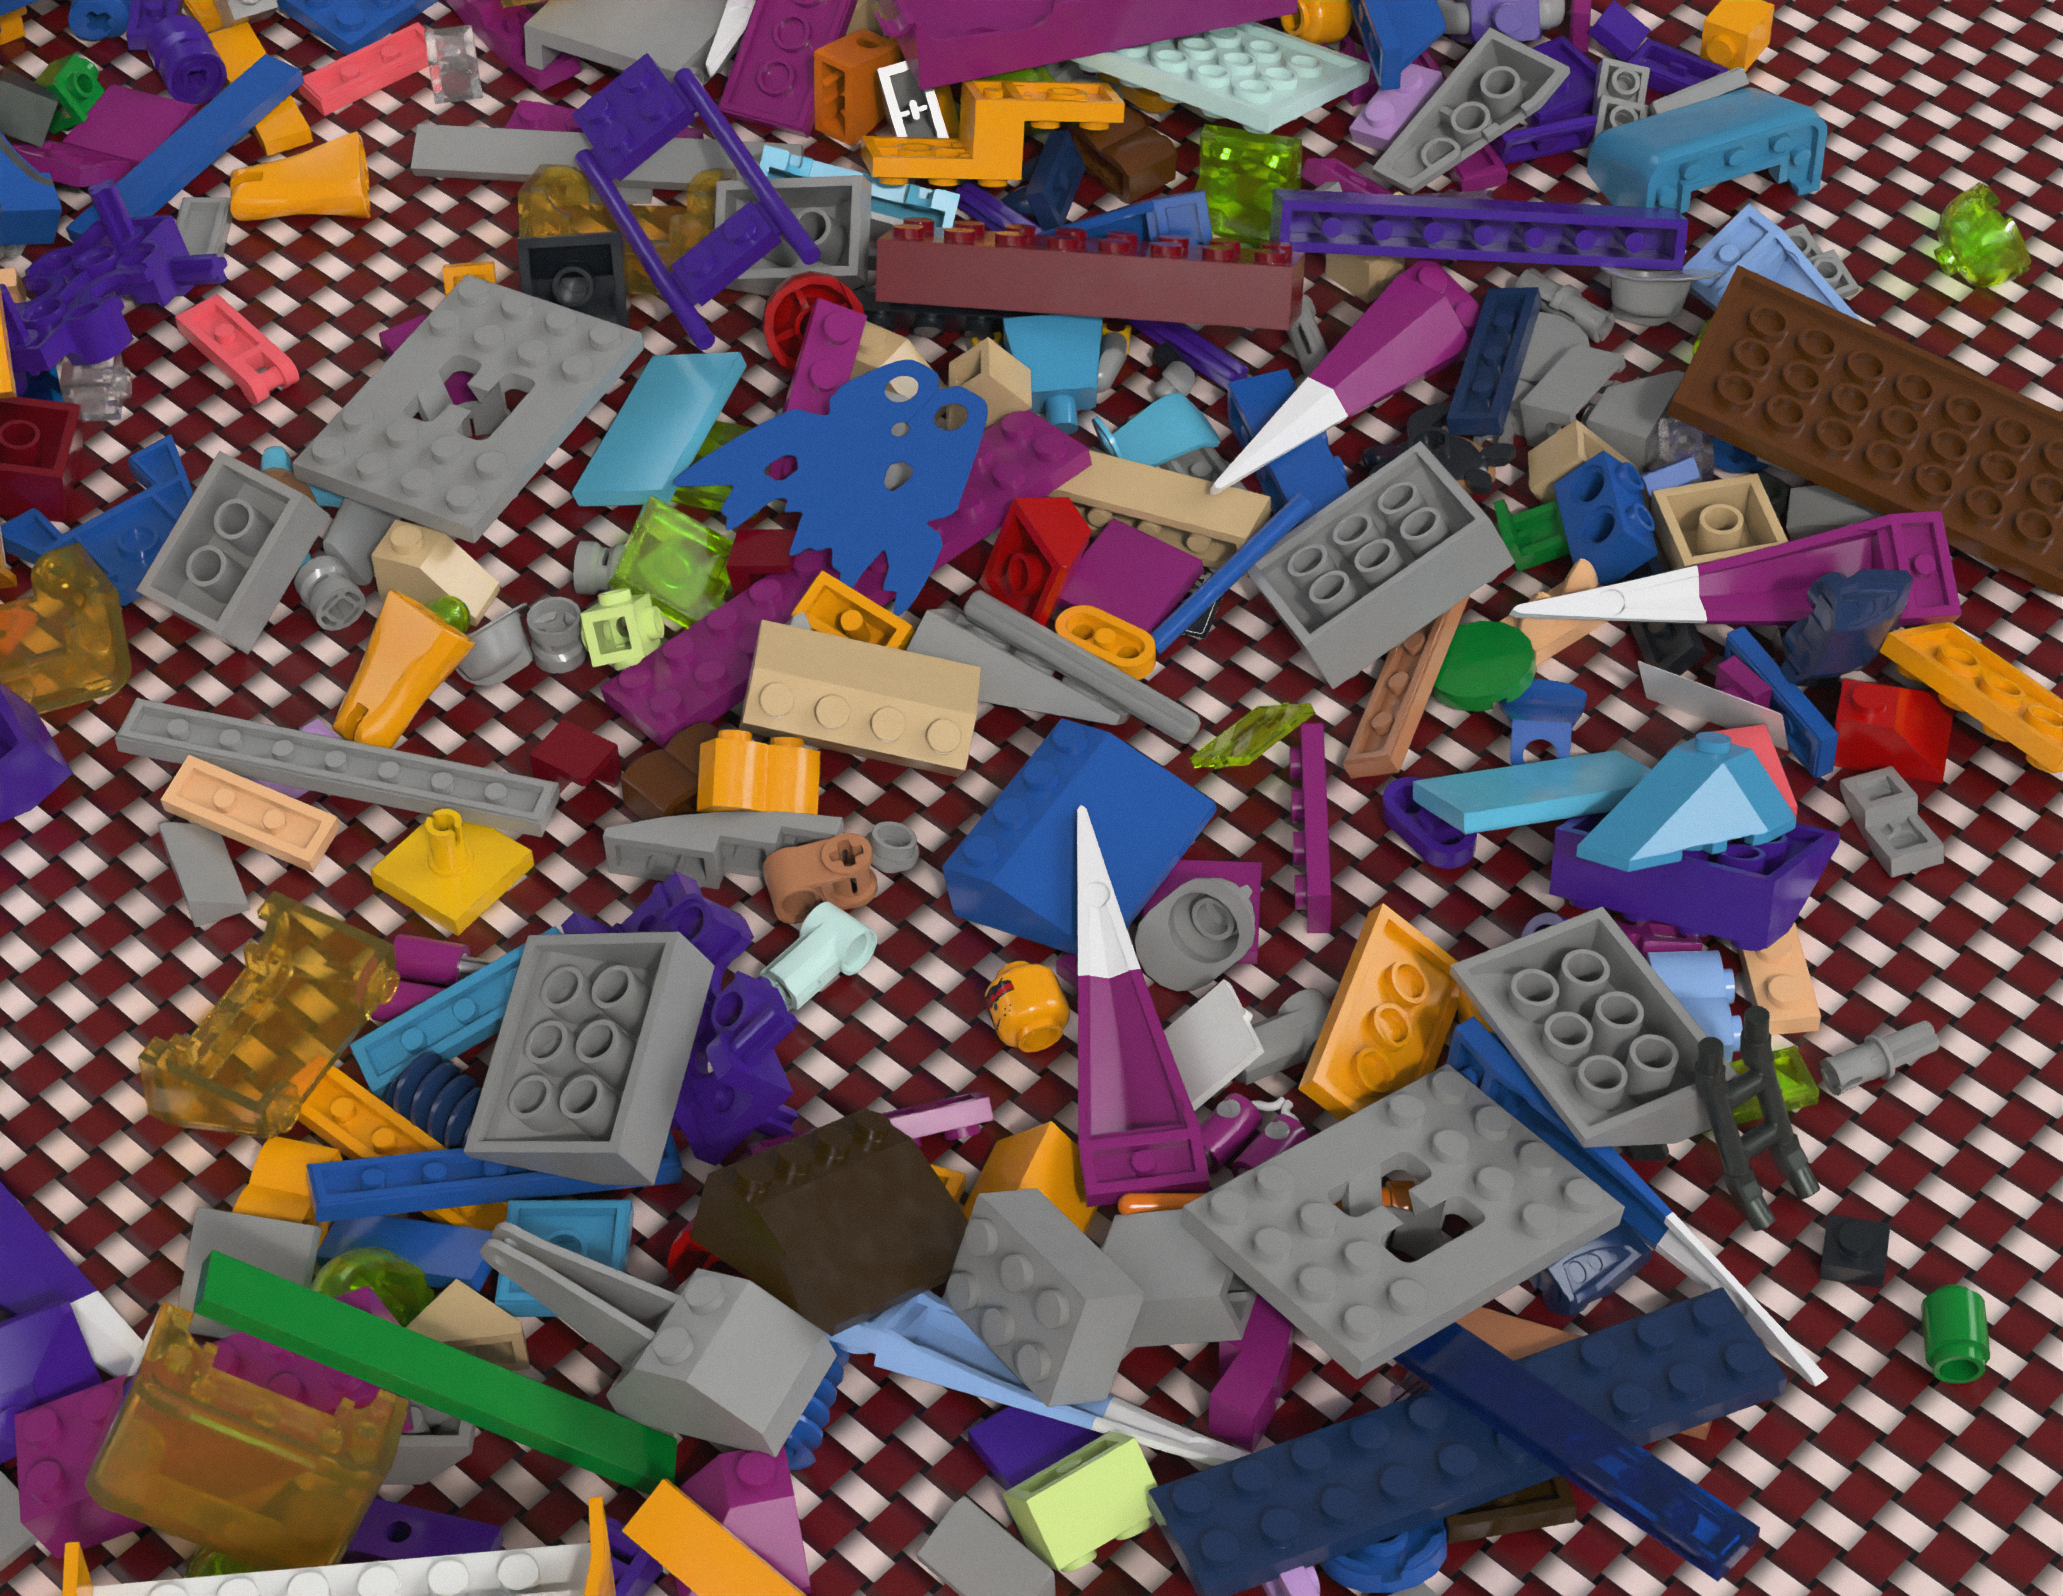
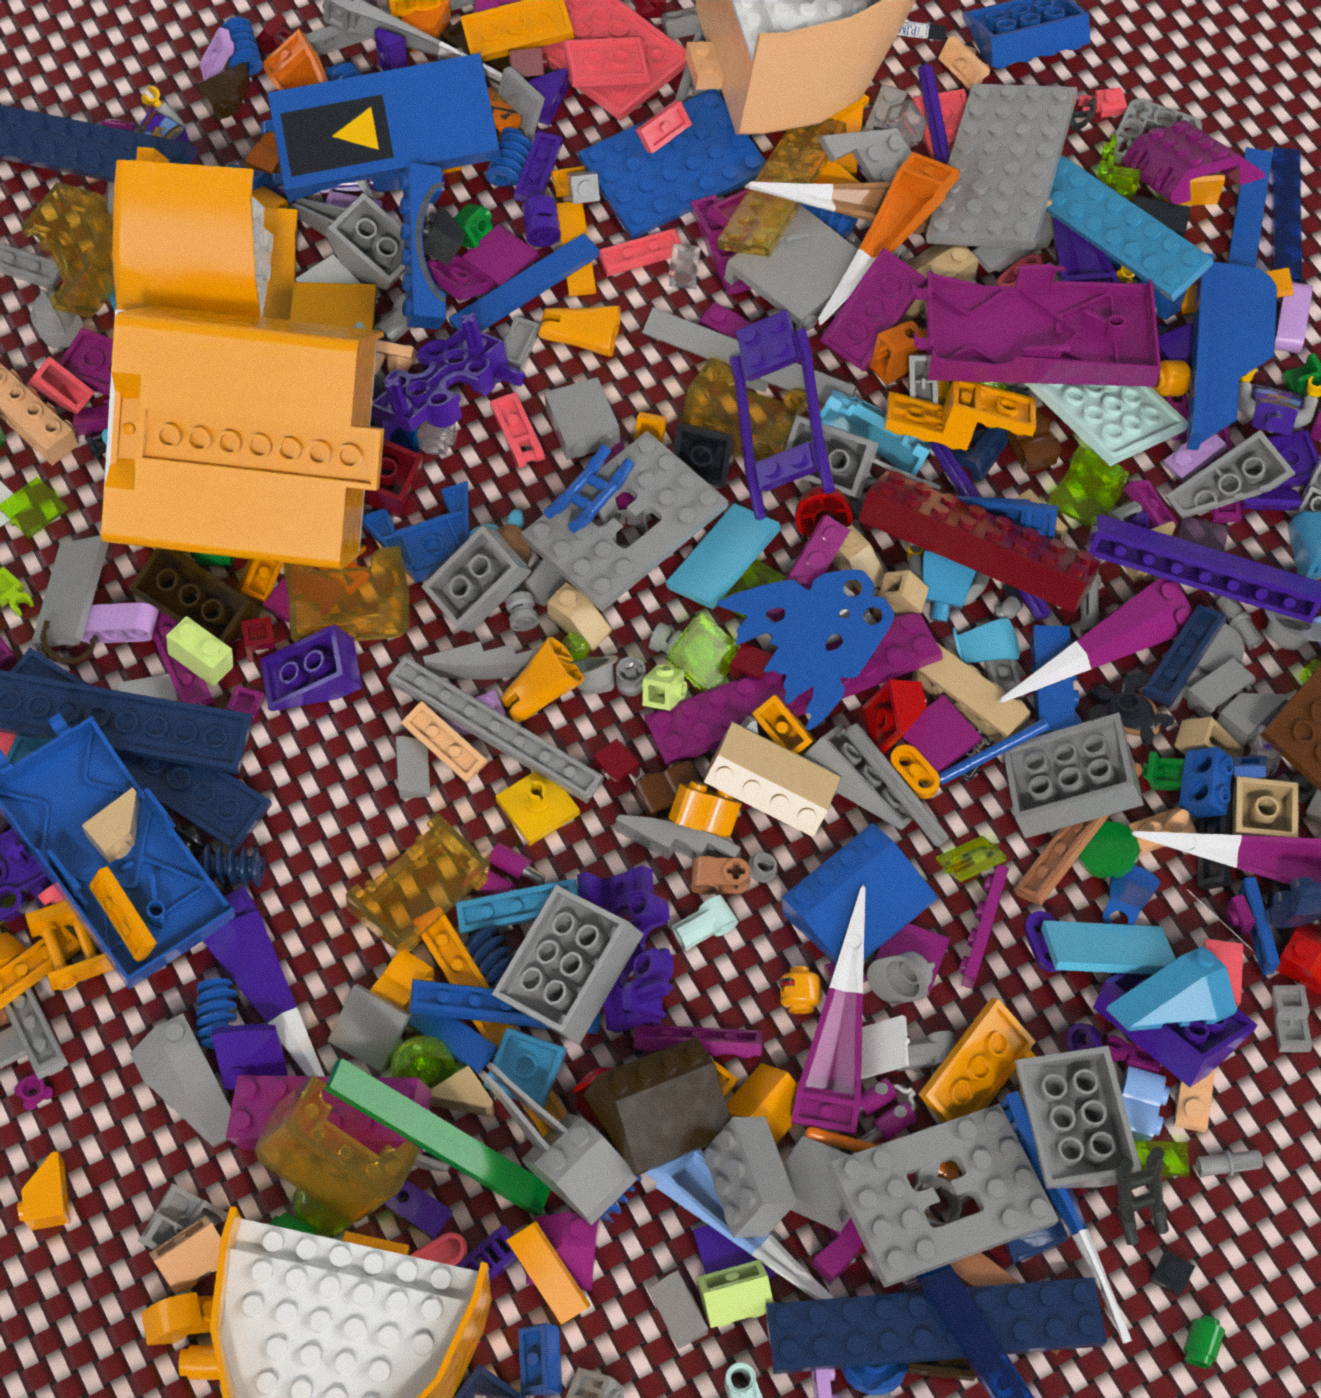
camera: 15 degrees right, 15 degrees up
none -> light grey slope [423,642,539,679]
none -> light grey brick [544,377,620,460]
none -> blue piece [544,444,635,533]

